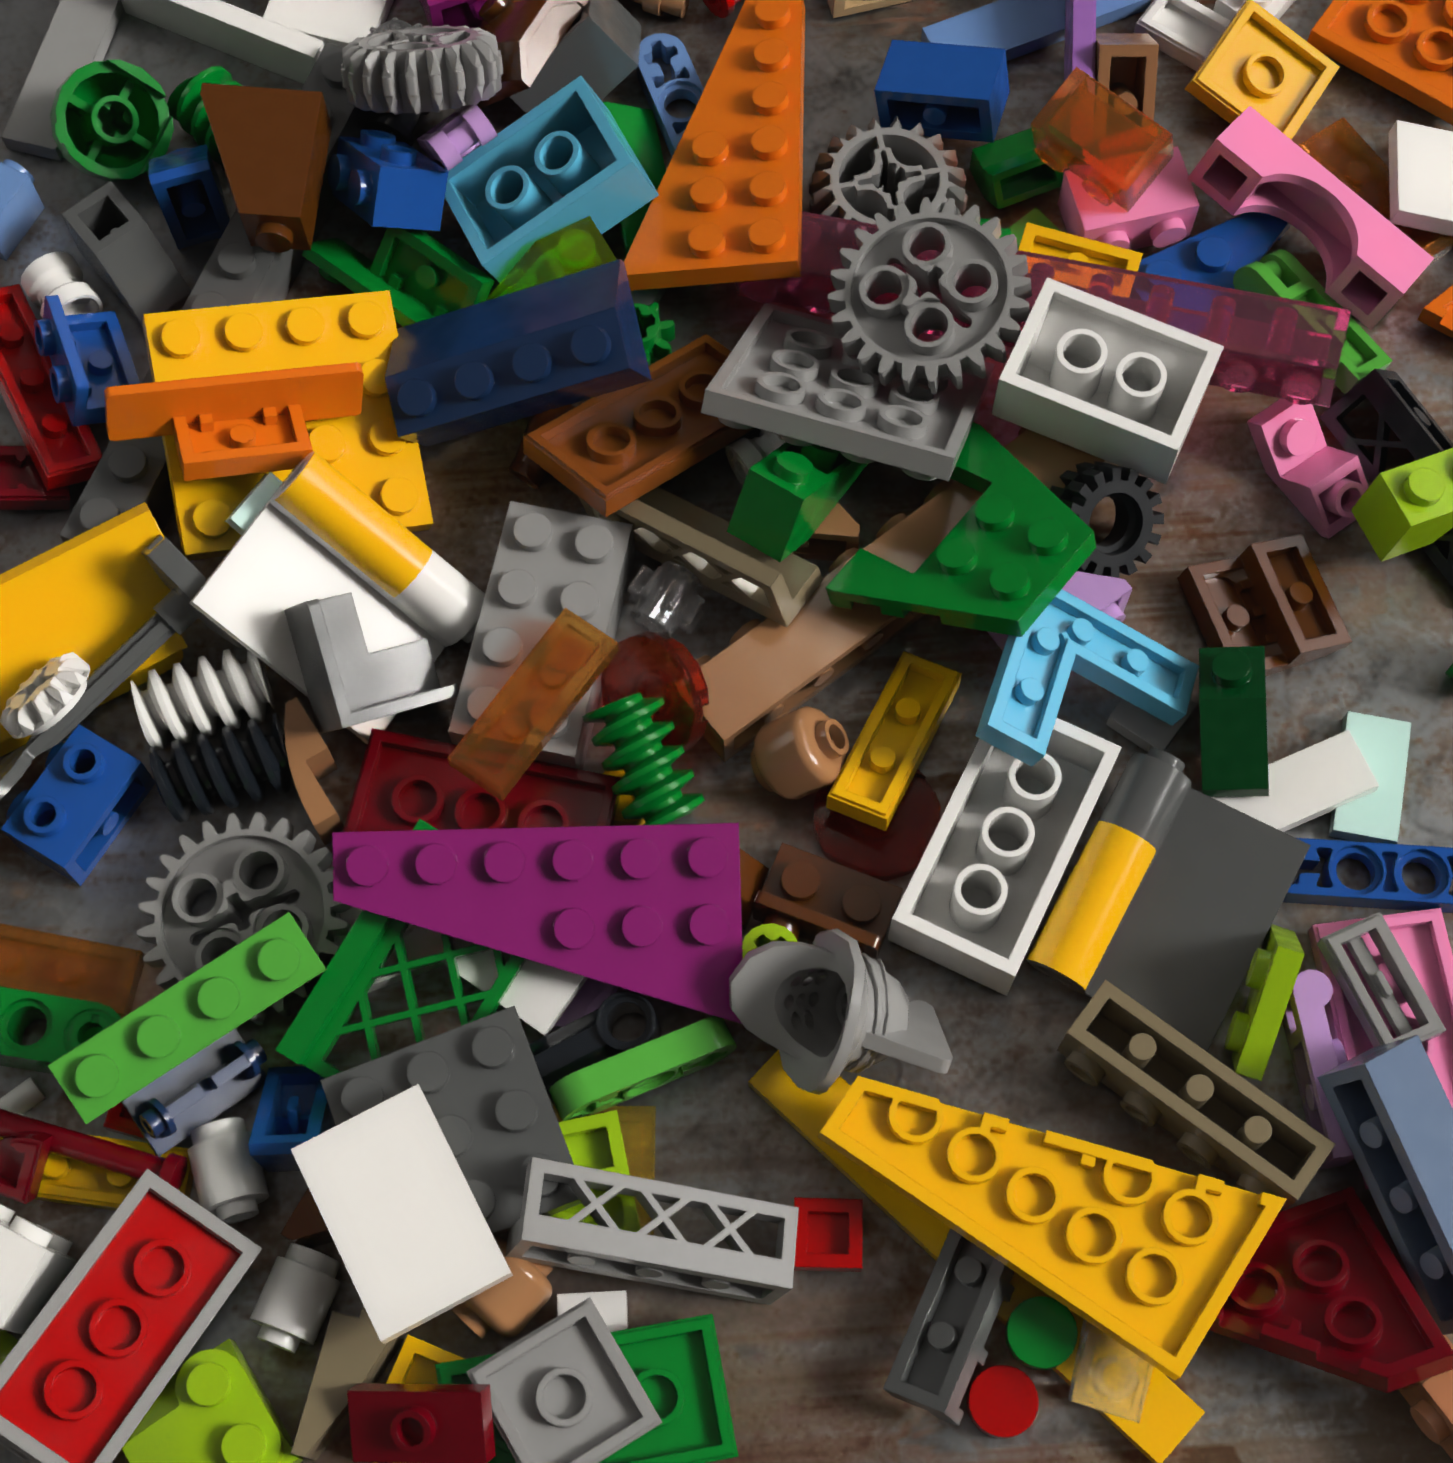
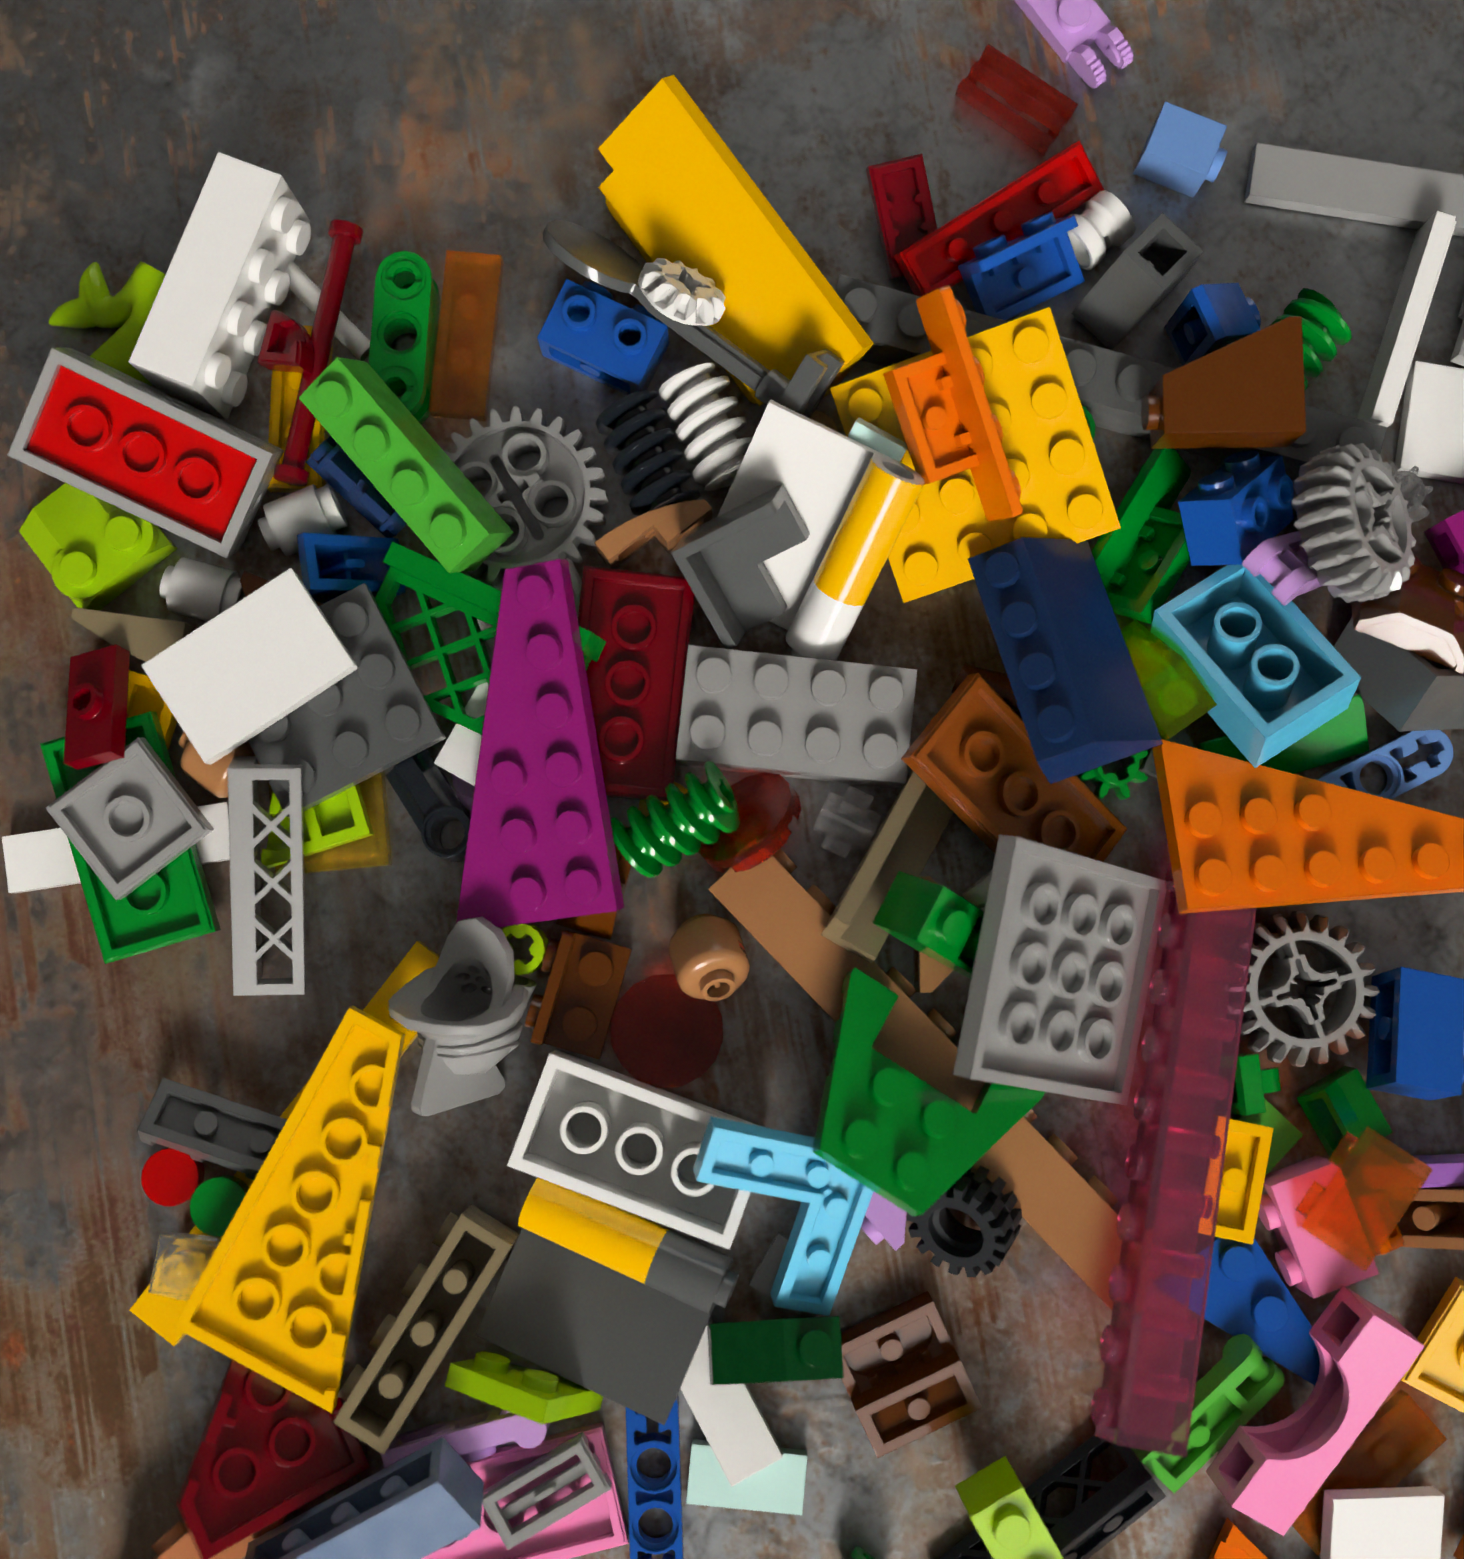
camera: 80 degrees right, 15 degrees up
green cylinder [50,59,174,181] -> none
clear orange tile [447,608,619,801] -> none
bright green beam [549,1016,737,1121] -> none
red plate [794,1197,863,1272] -> none
yellow tile [826,651,962,832] -> none
light grey gear [828,197,1032,394] -> none
white slope [992,277,1224,484] -> none
bright pink slope [1247,390,1369,539] -> none

